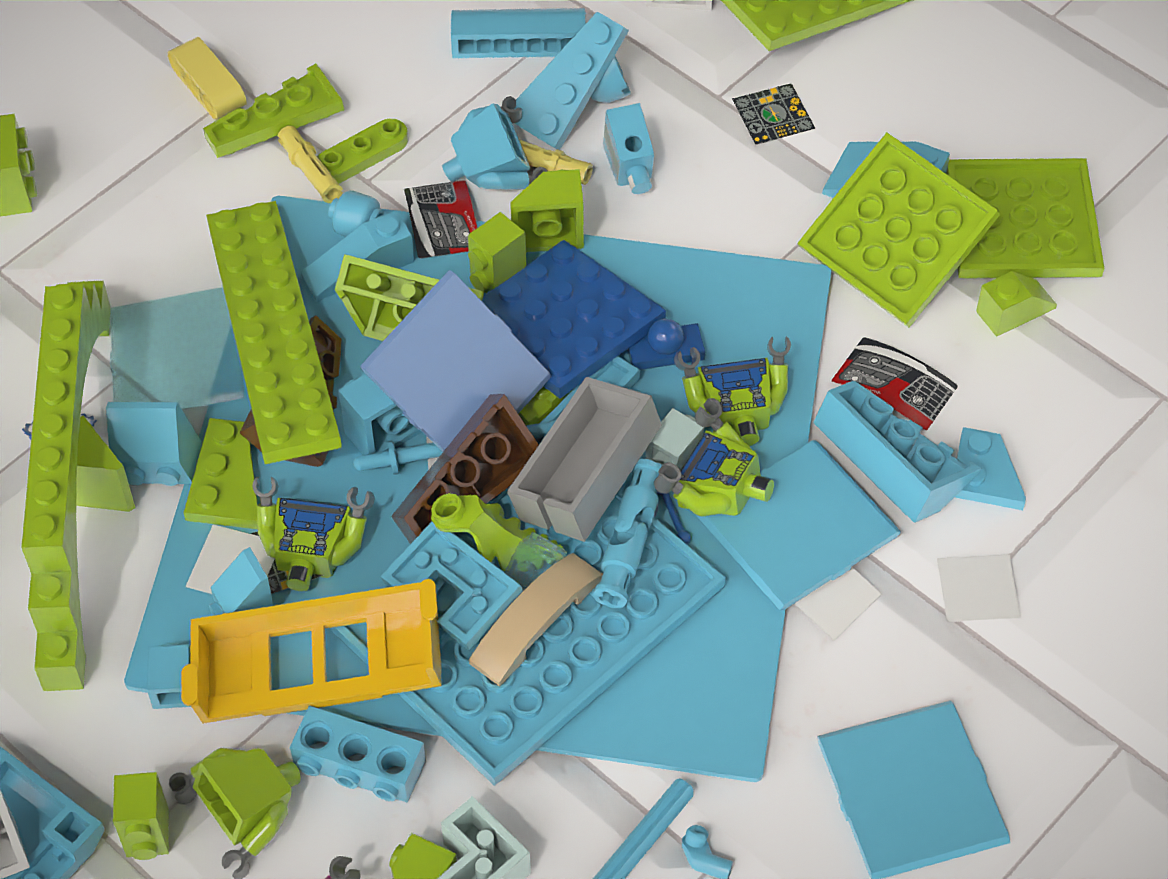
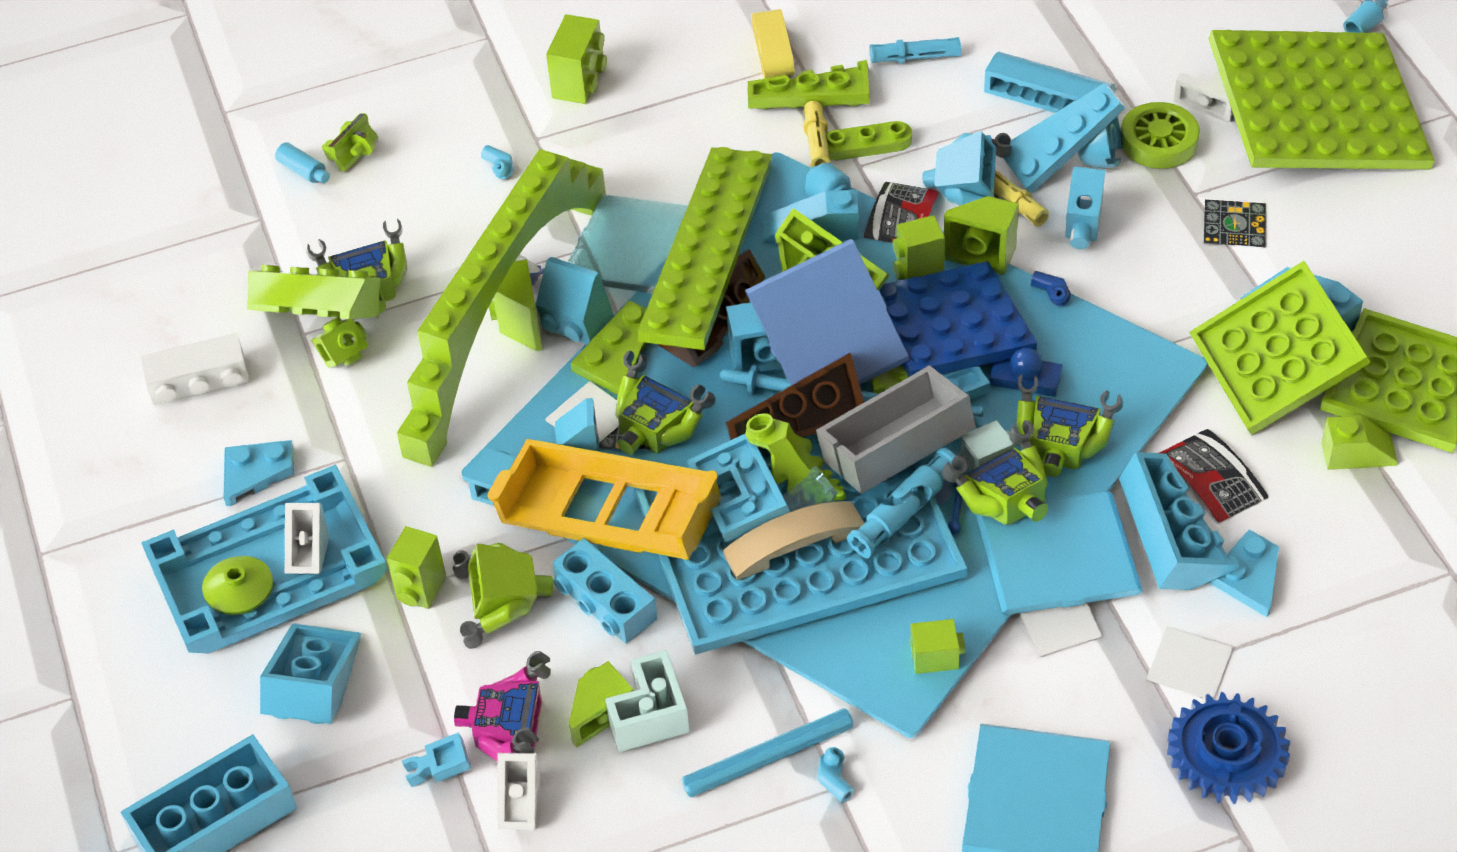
camera: 30 degrees right, 5 degrees down
none -> medium azure pin [869,37,961,64]
none -> lime brick [910,619,965,674]
none -> blue arm [1031,271,1071,306]
none -> lime wheel [1121,102,1200,169]
none -> blue gear [1167,692,1290,804]

